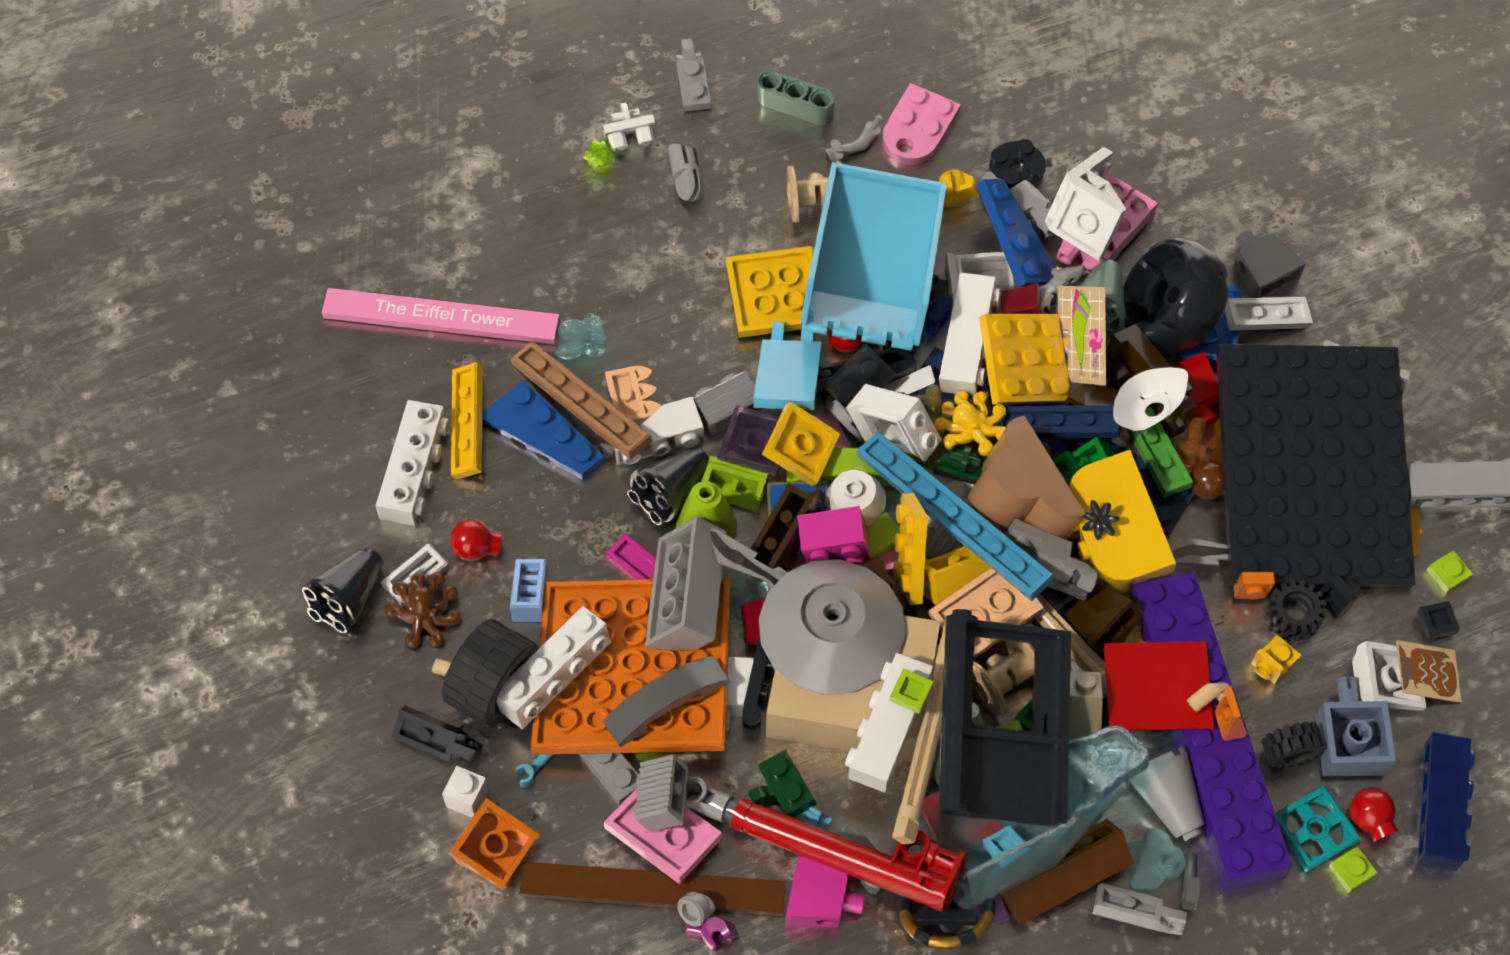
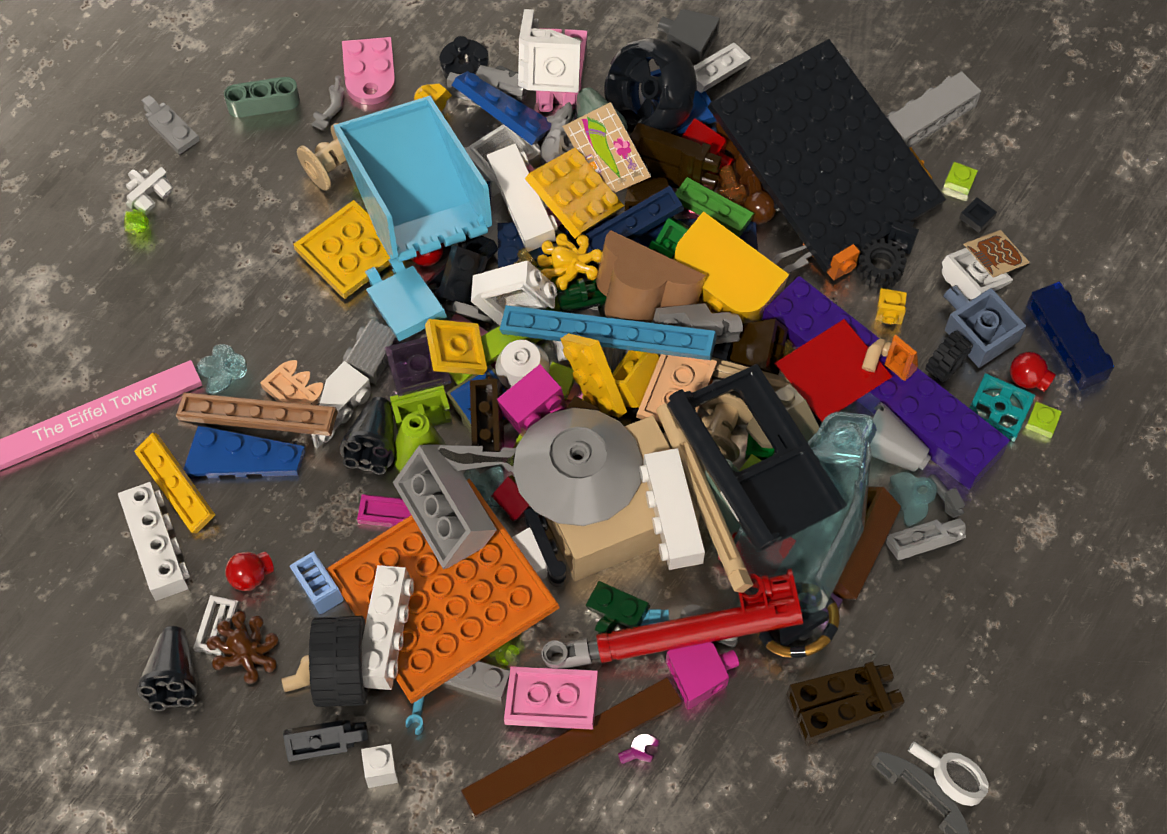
camera: 35 degrees left, 0 degrees up
orange slope [448,798,540,890] -> none
dark grey slope [603,656,730,747] -> none
light grey brick [633,754,688,832] -> none
light grey arm [668,143,703,202] -> none
light grey tile [678,892,715,927] -> none
white sticker [883,365,935,395] -> none
lime plate [889,668,934,714] -> none
medium azure tile [982,825,1029,868] -> none
dark red tile [1001,283,1042,314] -> none
black plant [1082,500,1120,540] -> none
white piece [1113,367,1188,431] -> none

